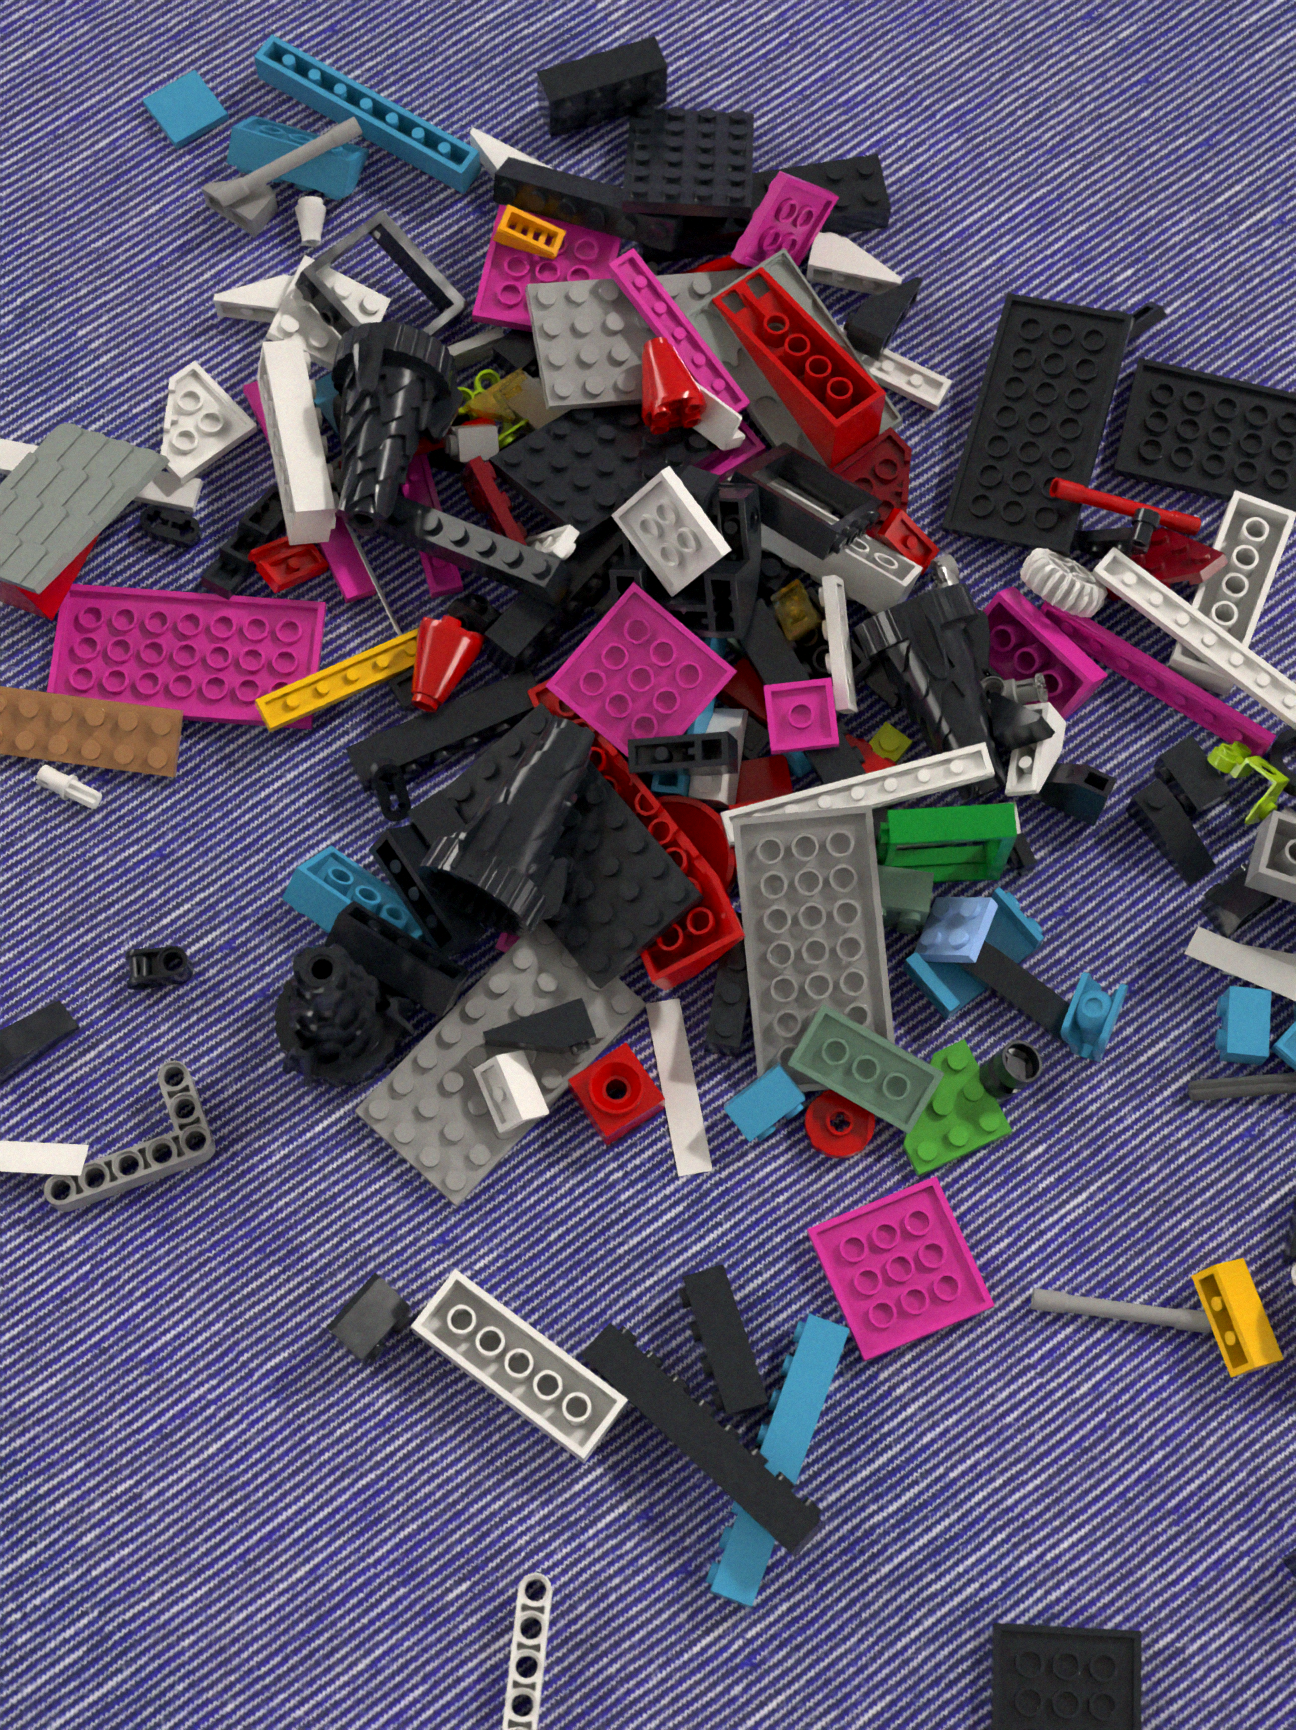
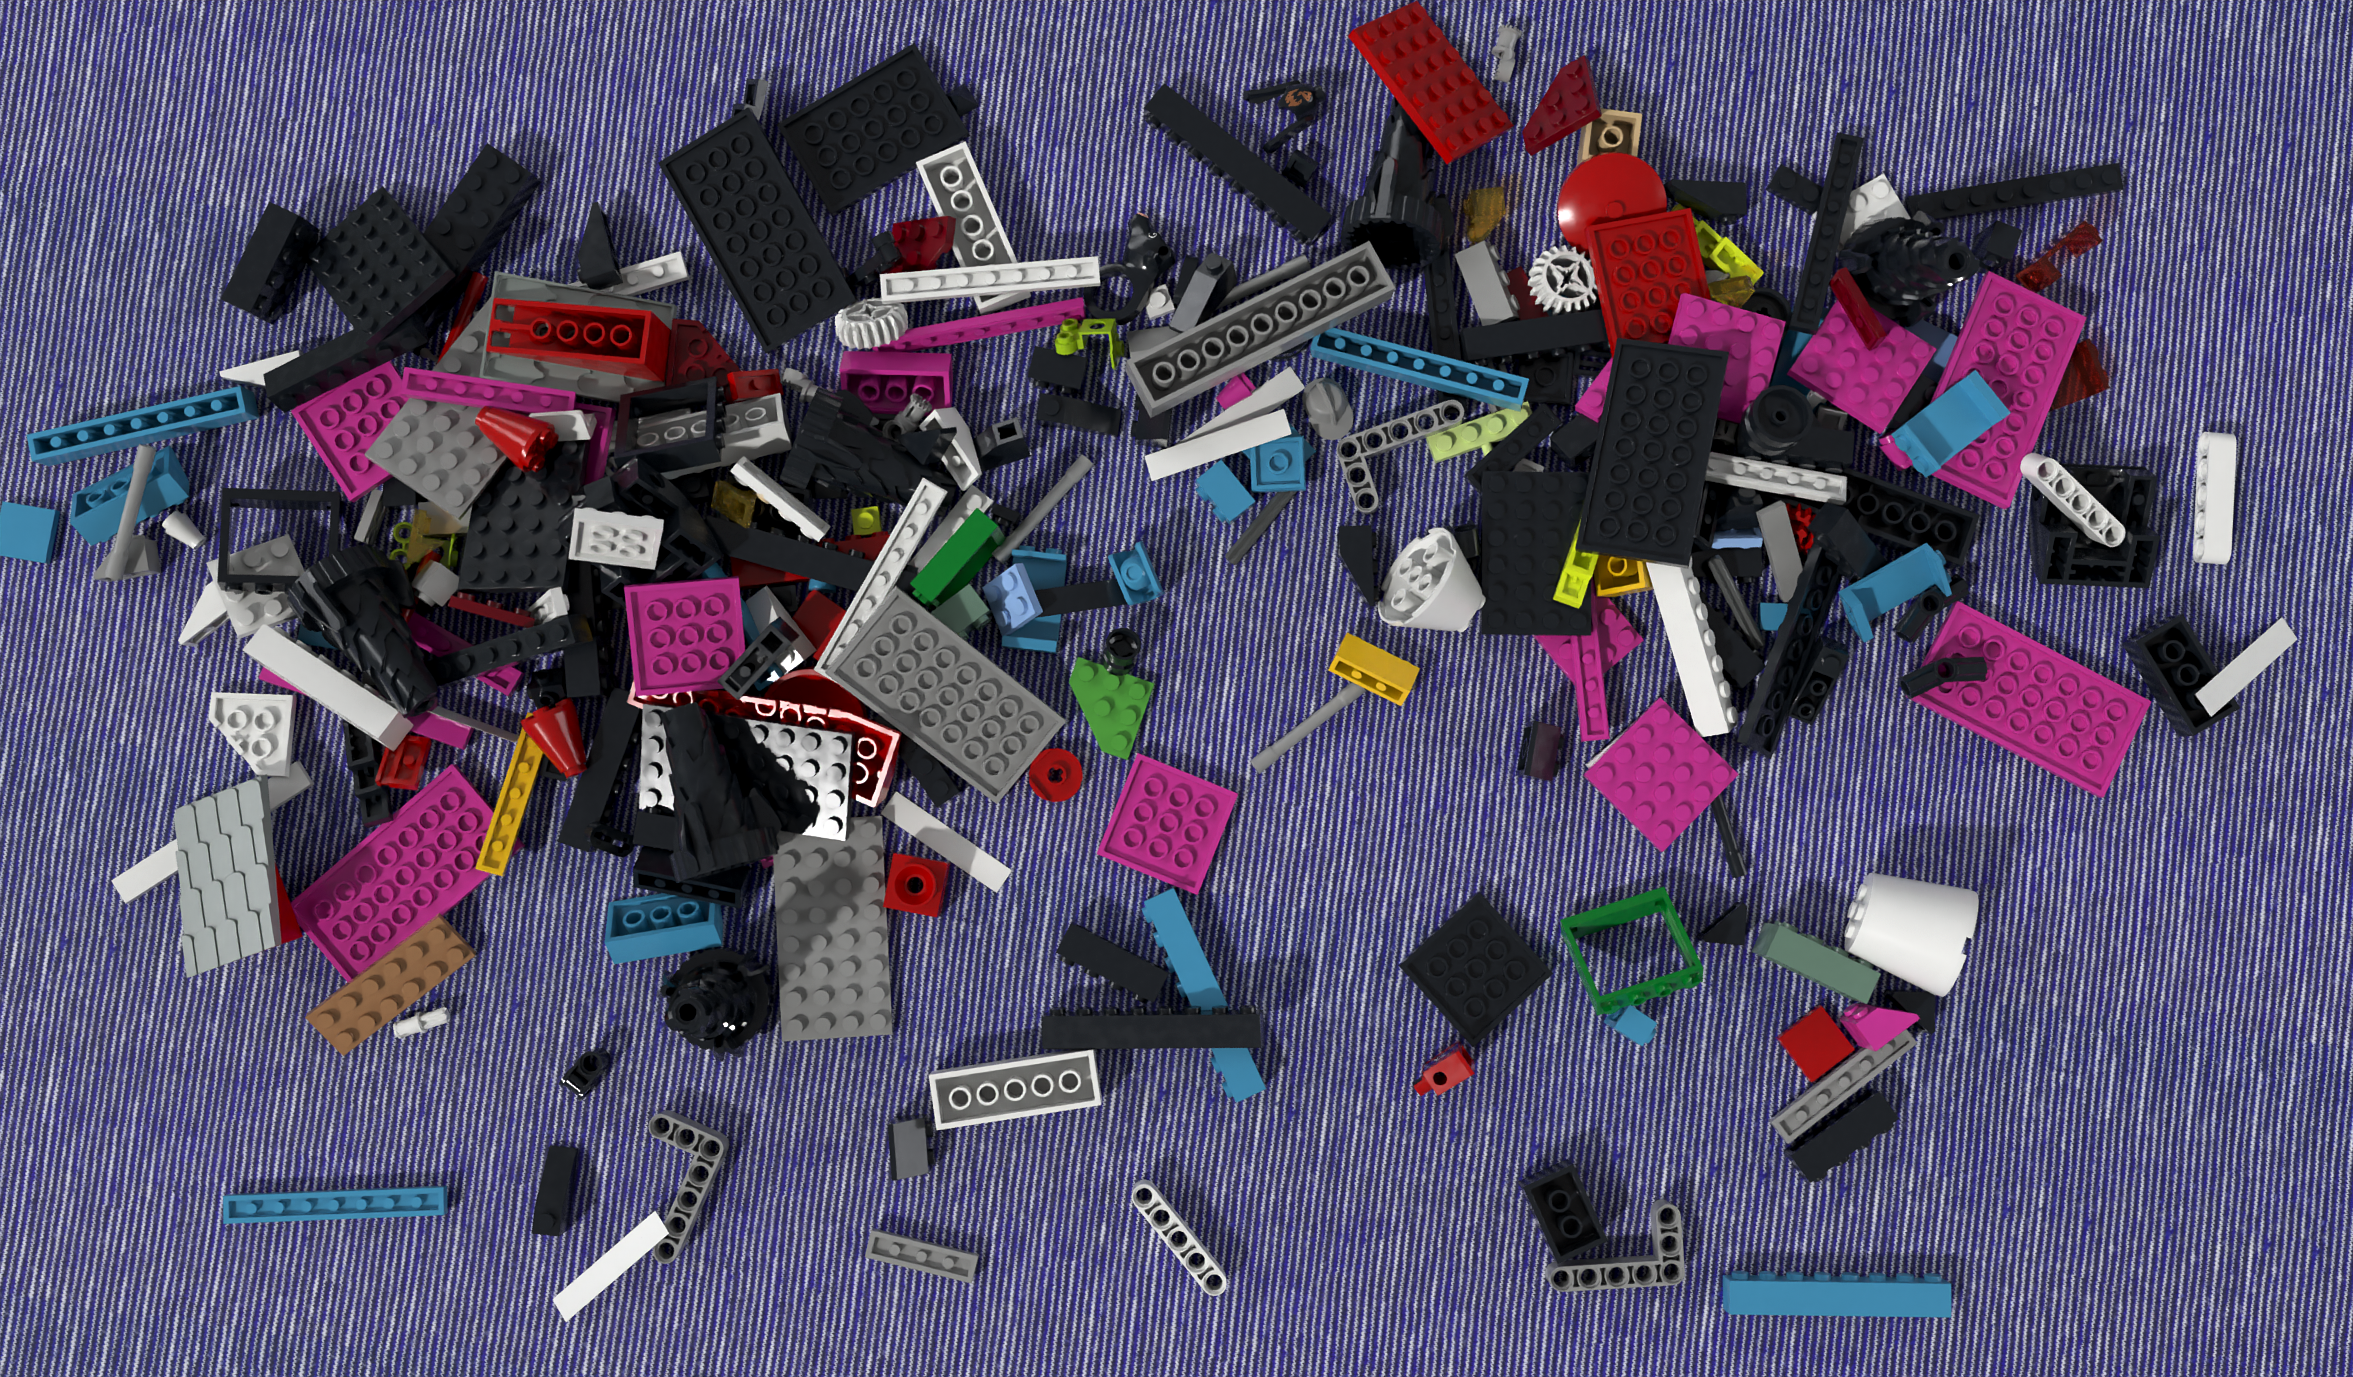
camera: 45 degrees left, 15 degrees up
black beam [140,506,202,549] -> none
black brick [324,900,470,1018] -> none
white panel [473,1050,549,1134] -> none
black slope [483,998,596,1056] -> none
light orange slope [493,204,566,260] -> none
dark azure brick [724,1062,805,1142] -> none
dark pink plate [730,171,839,268] -> none
dark pink plate [763,678,839,755] -> none
sand green plate [788,1002,945,1134] -> none
white slope [806,232,902,295] -> none
red piece [1049,478,1201,536] -> none
none -> light grey plate [865,1228,979,1284]
none -> light grey piece [991,454,1093,564]

